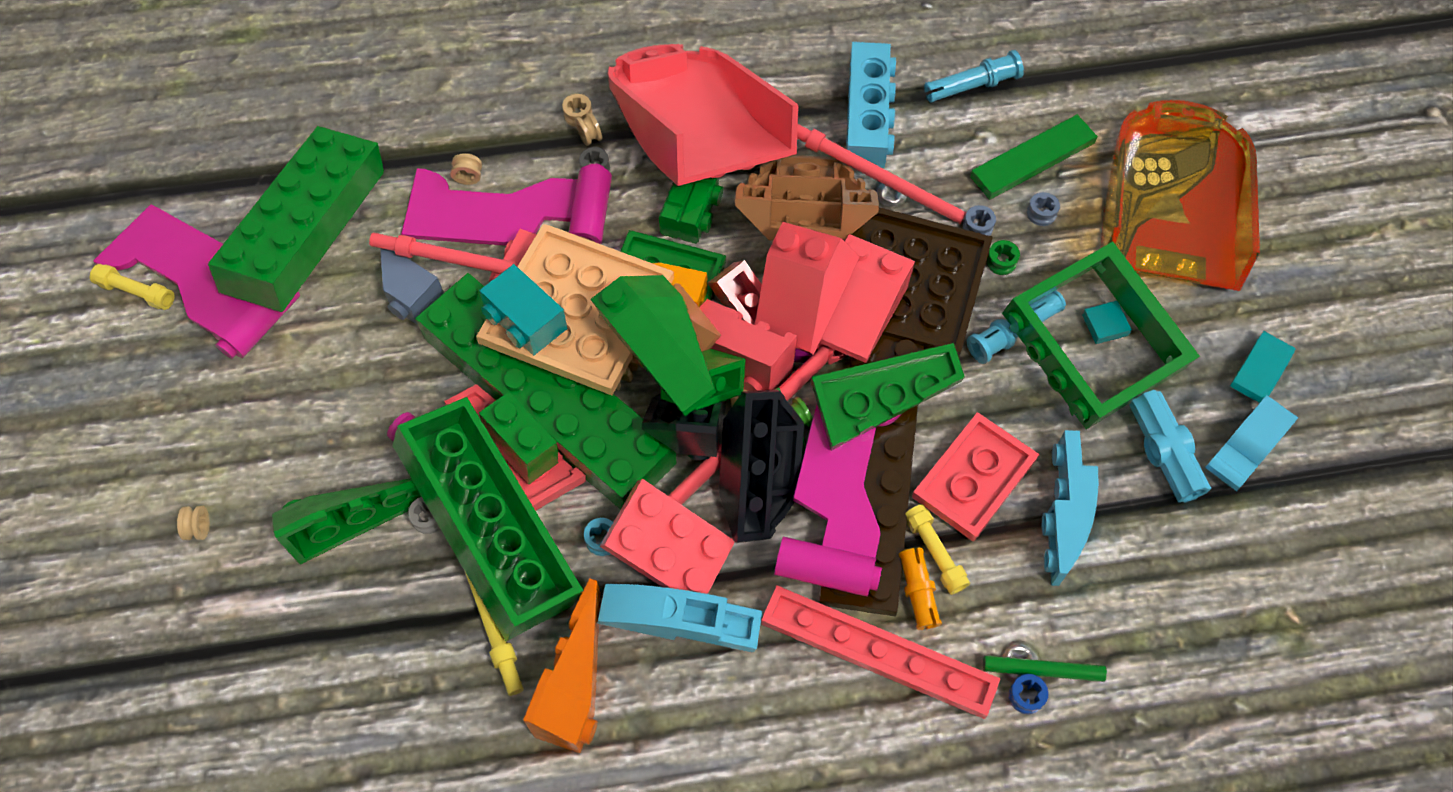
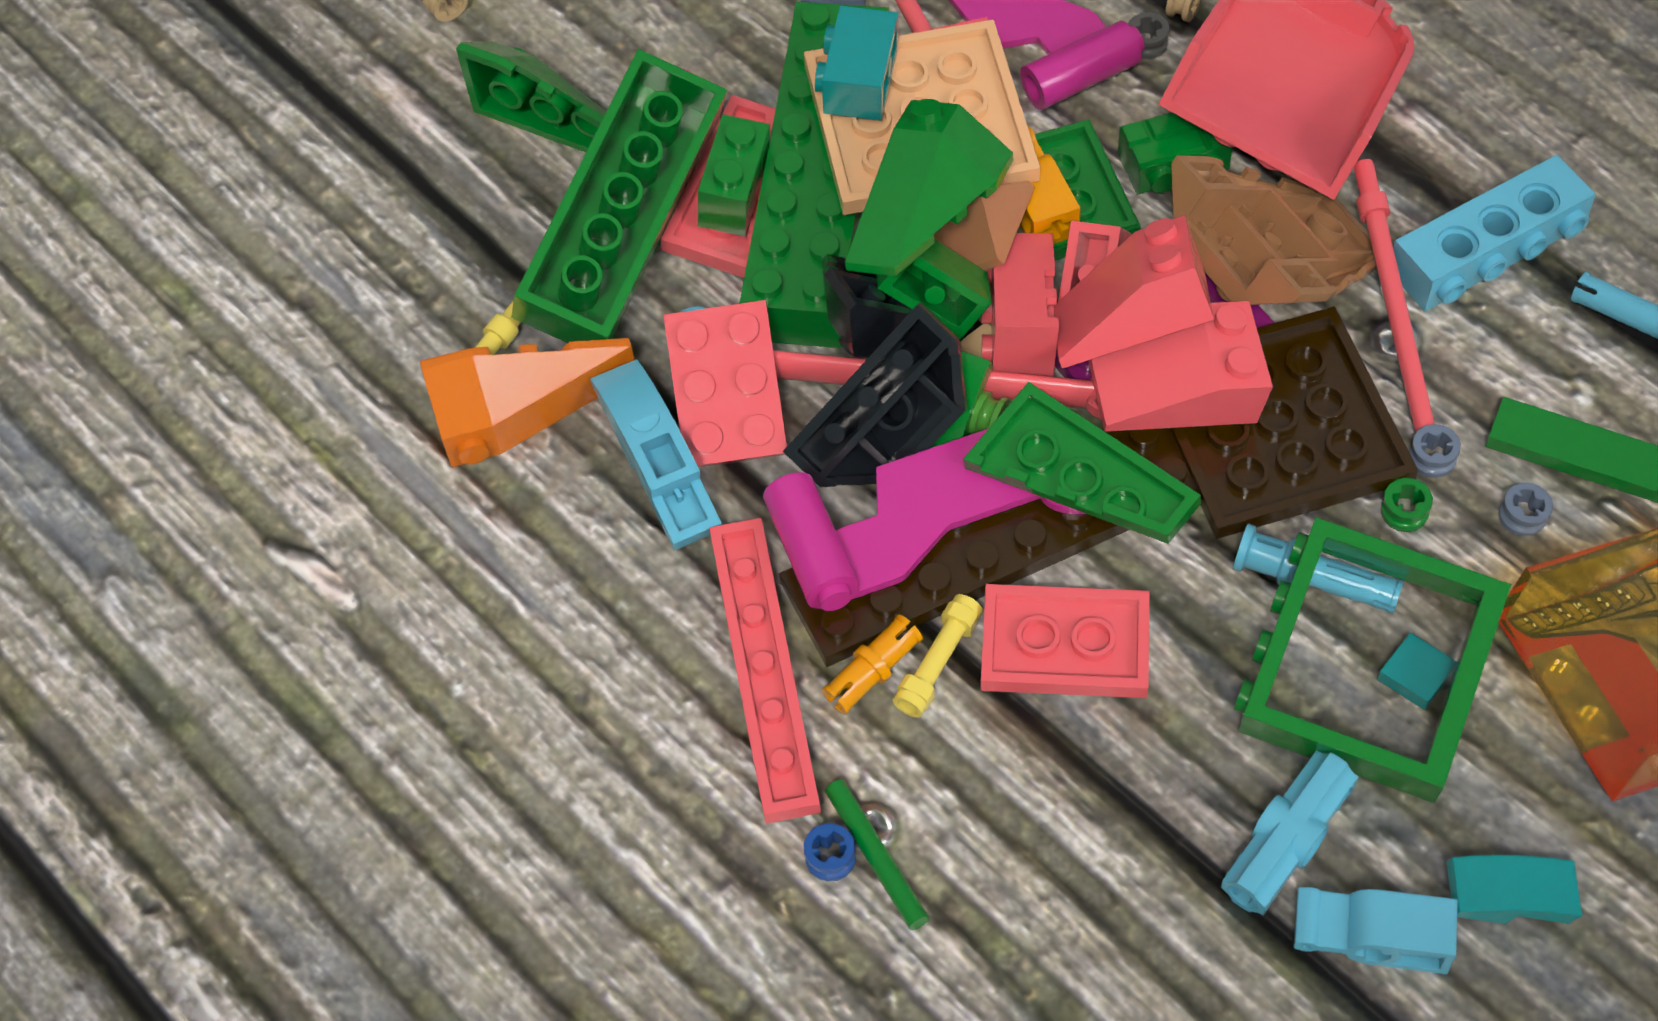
camera: 60 degrees right, 5 degrees down
medium azure slope [1042,430,1099,586] -> none

